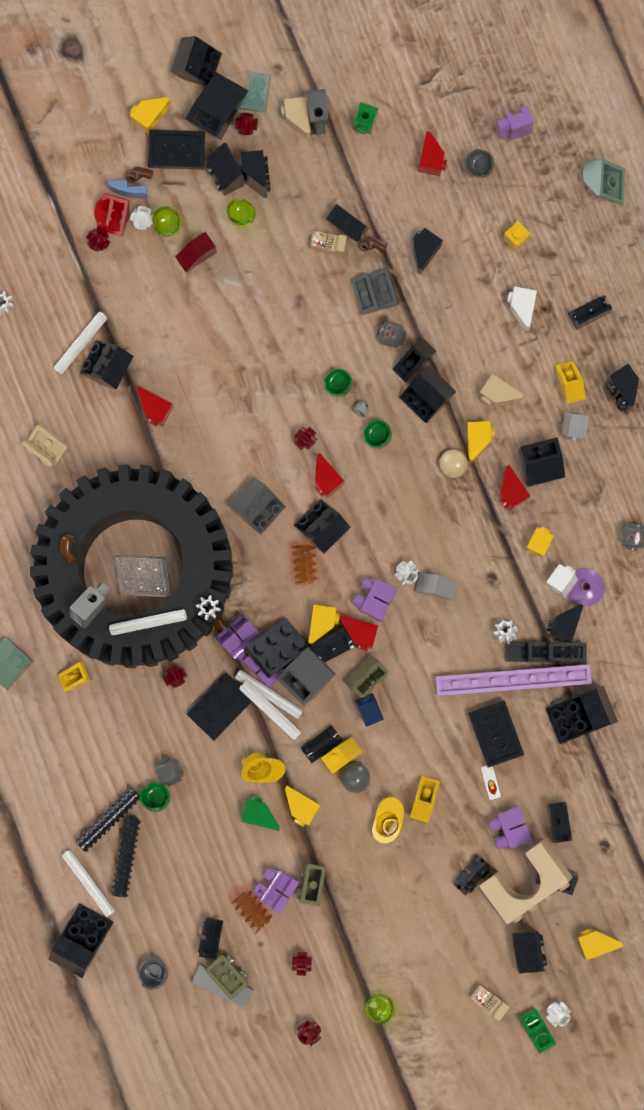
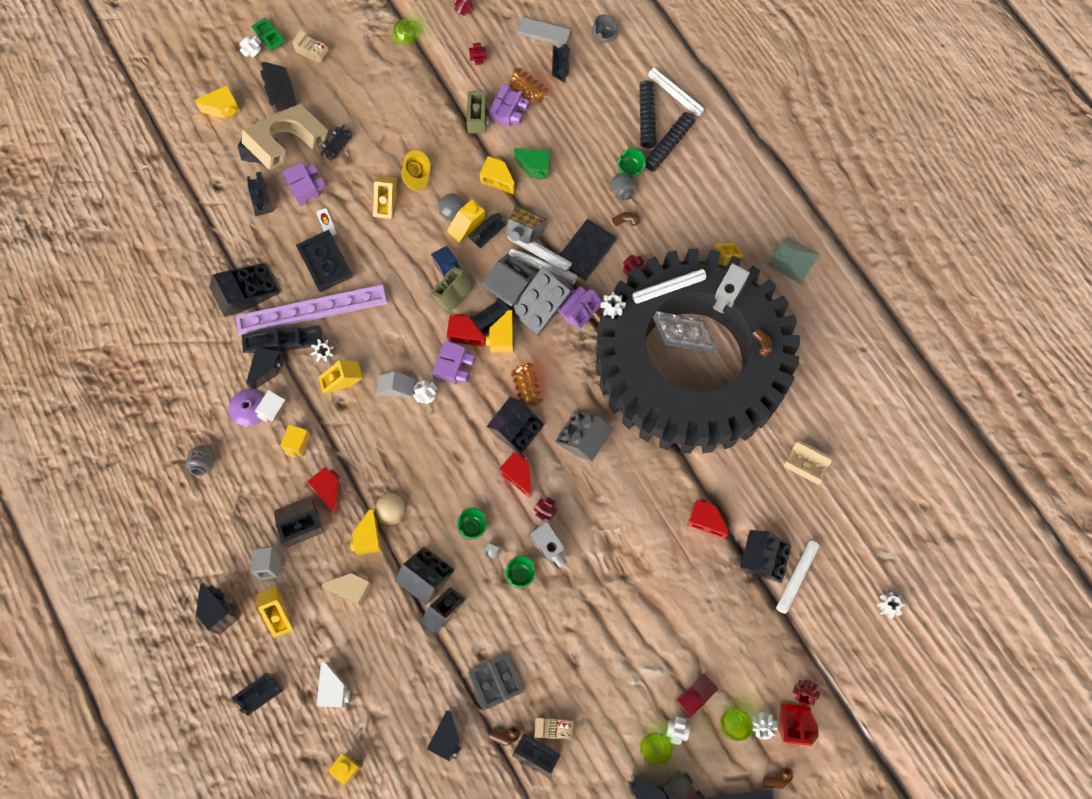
camera: 170 degrees right, 10 degrees down
black slope [48,903,114,979] -> none
medium blue slope [108,180,148,199] -> none
olive bracket [205,954,249,1000] -> none
yellow piece [241,753,285,783] -> none
dark grey head [377,321,406,348] -> none
none -> yellow slope [318,360,363,394]
none -> dark grey torso [505,206,547,244]
none -> light grey torso [527,522,567,569]
none -> reddish brown arm [612,212,640,226]
none -> white gear [666,717,690,745]

